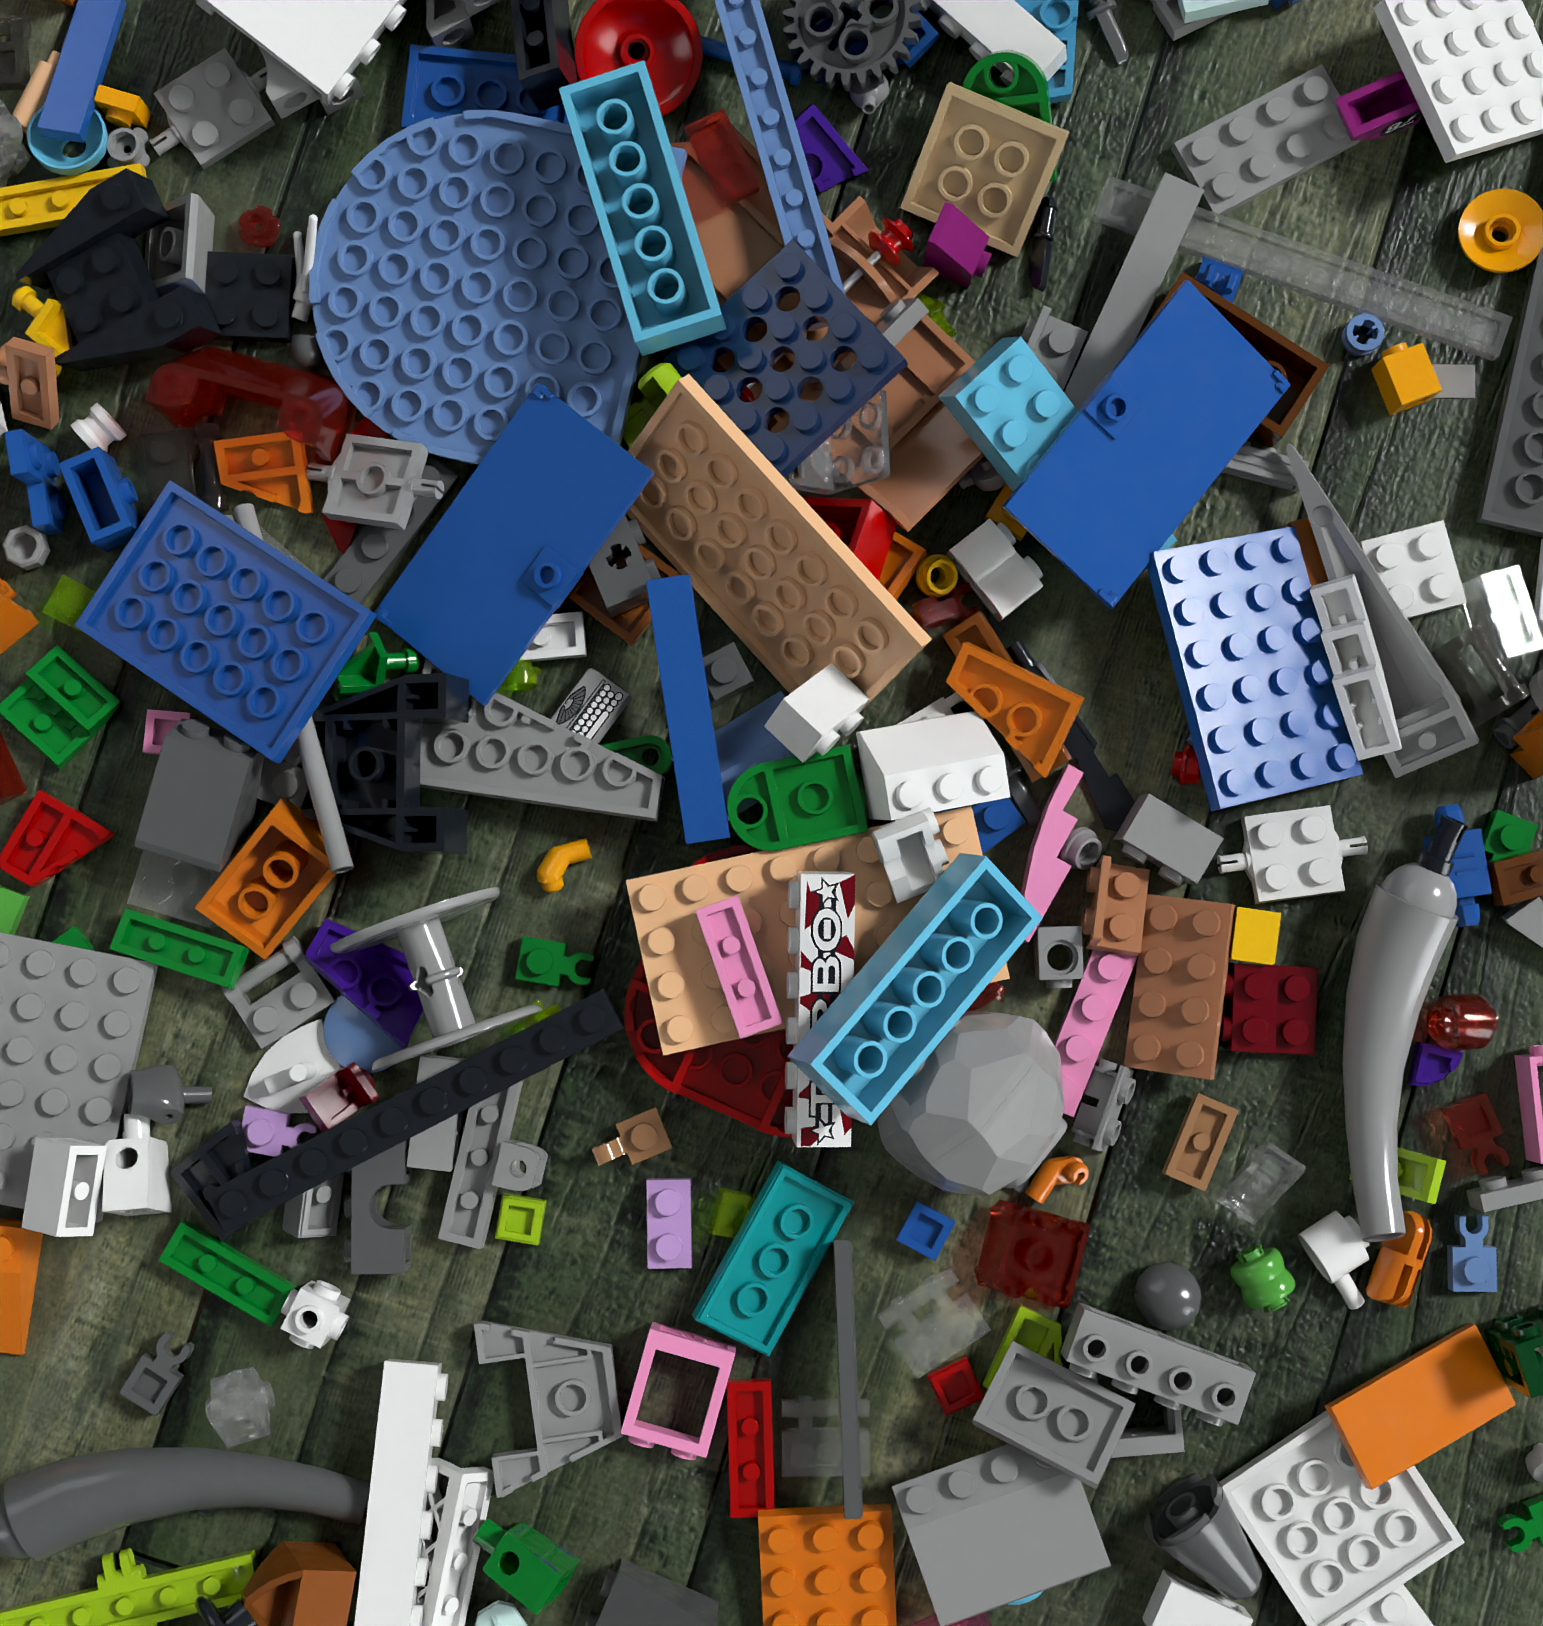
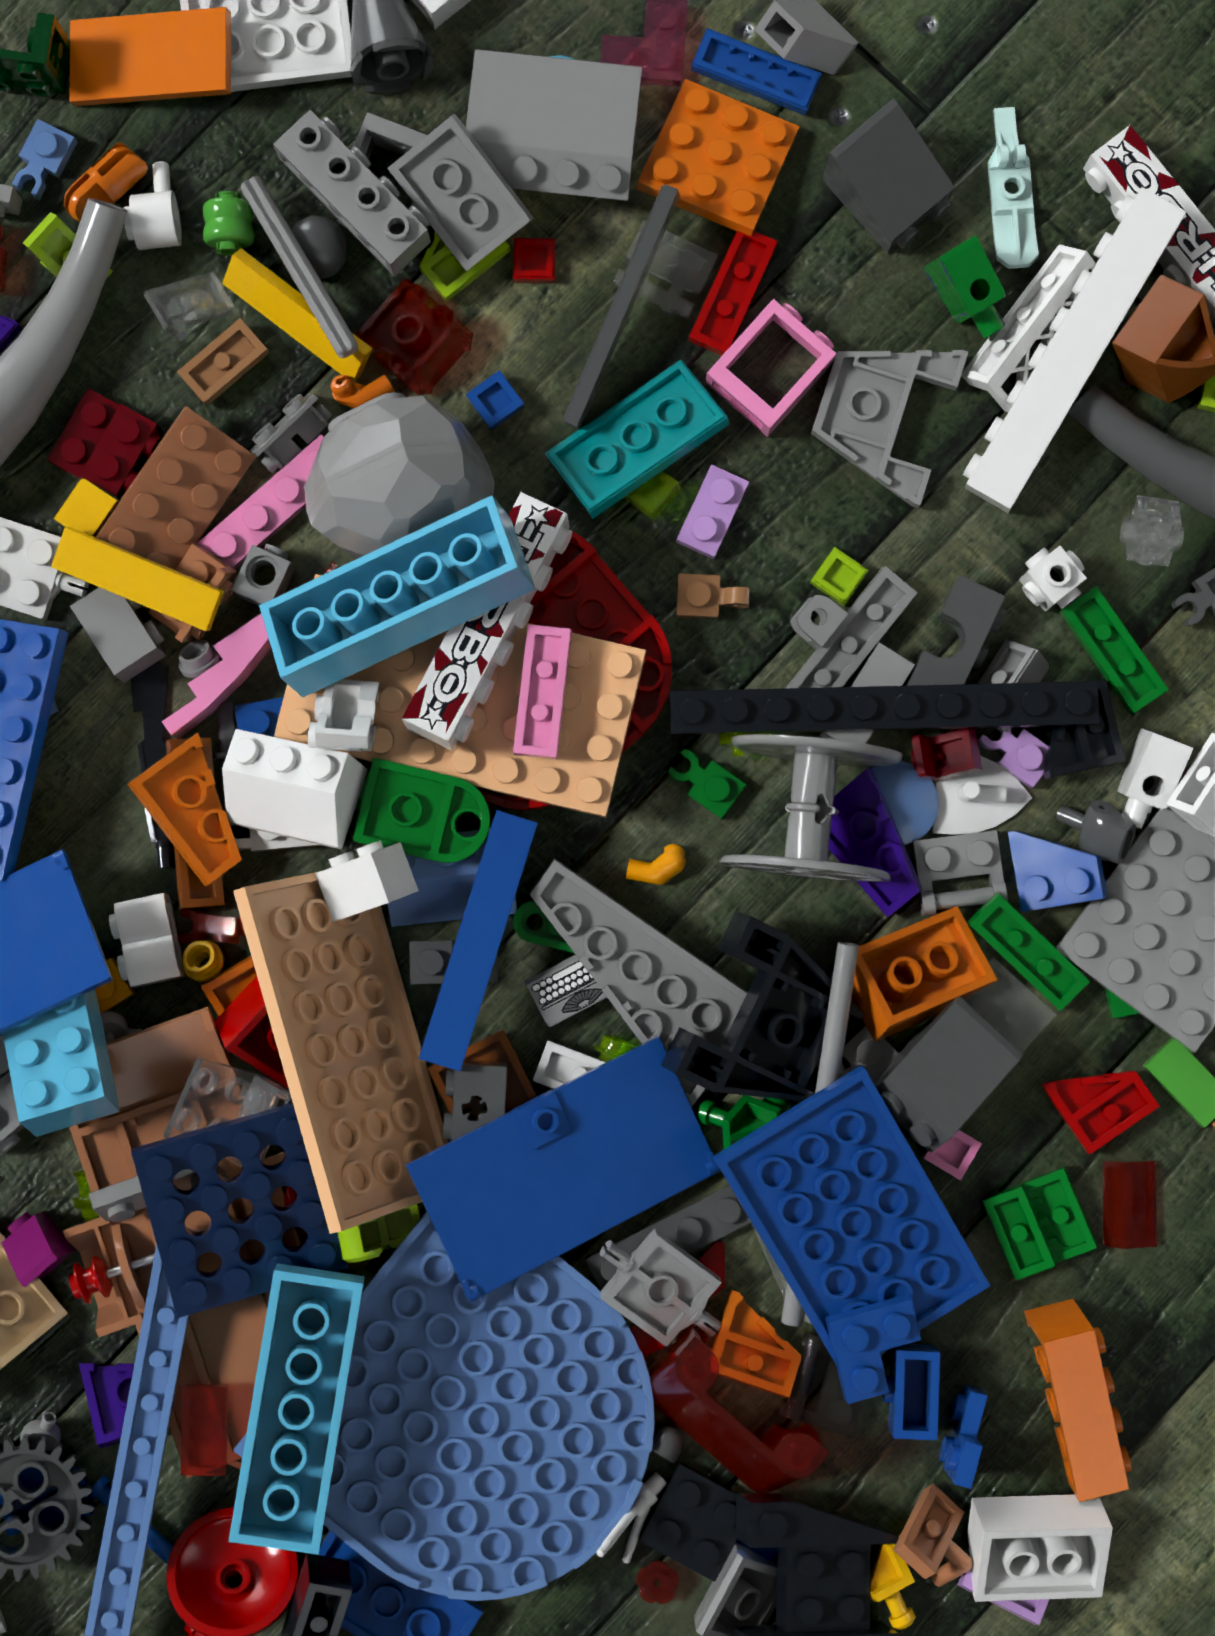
camera: 155 degrees left, 0 degrees up
light grey tile [2,525,51,571] -> none
clear neon green plate [42,575,96,634] -> none
white wheel [70,403,127,452] -> none
clear plate [877,1267,991,1378] -> none
red plate [1172,744,1201,786] -> none
none -> yellow tile [51,527,224,631]
none -> yellow tile [222,248,373,382]
none -> light grey axle [241,176,358,358]
none -> blue plate [825,1294,921,1404]
none -> wing [1008,831,1108,912]

